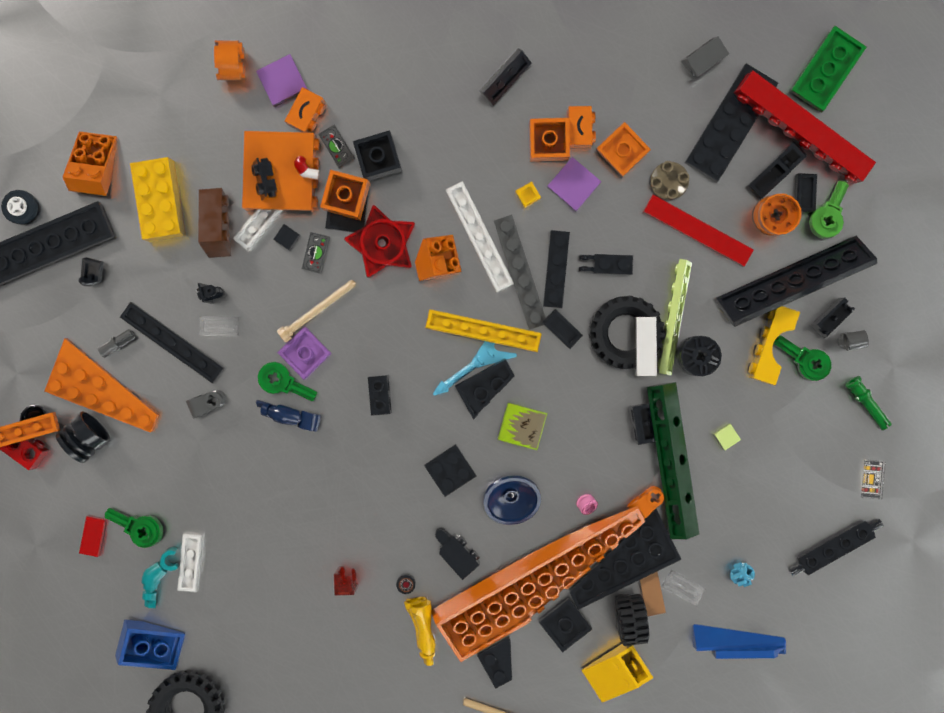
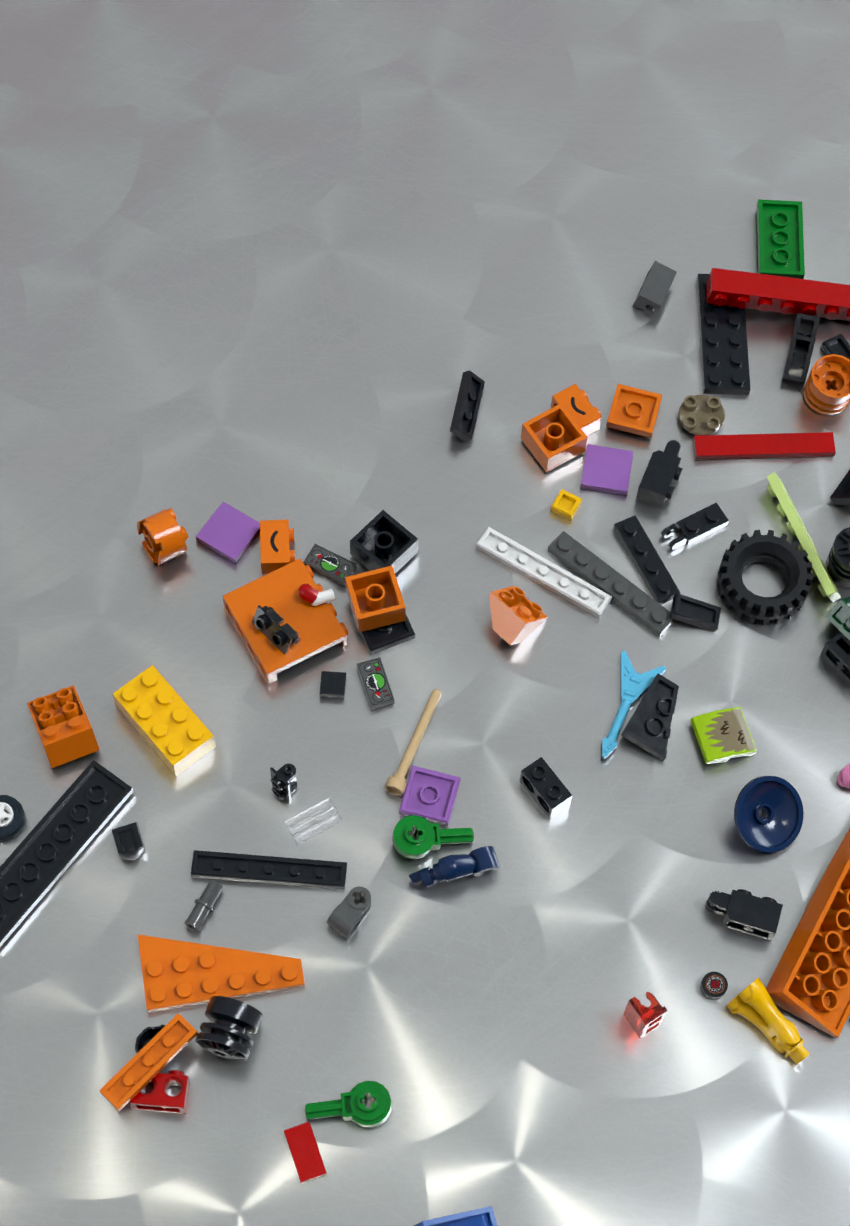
camera: 35 degrees left, 25 degrees down
teal piece [141,546,180,608] -> none
white tile [177,533,203,592] -> none
reddish brown wedge [198,188,231,258] -> none
white tile [233,209,282,251] -> none
red plate [344,205,415,278] -> none
black plate [424,444,477,497] -> none
yellow tile [425,309,542,353] -> none
white tile [636,317,657,376] -> none
none -> black hinge [636,440,683,508]

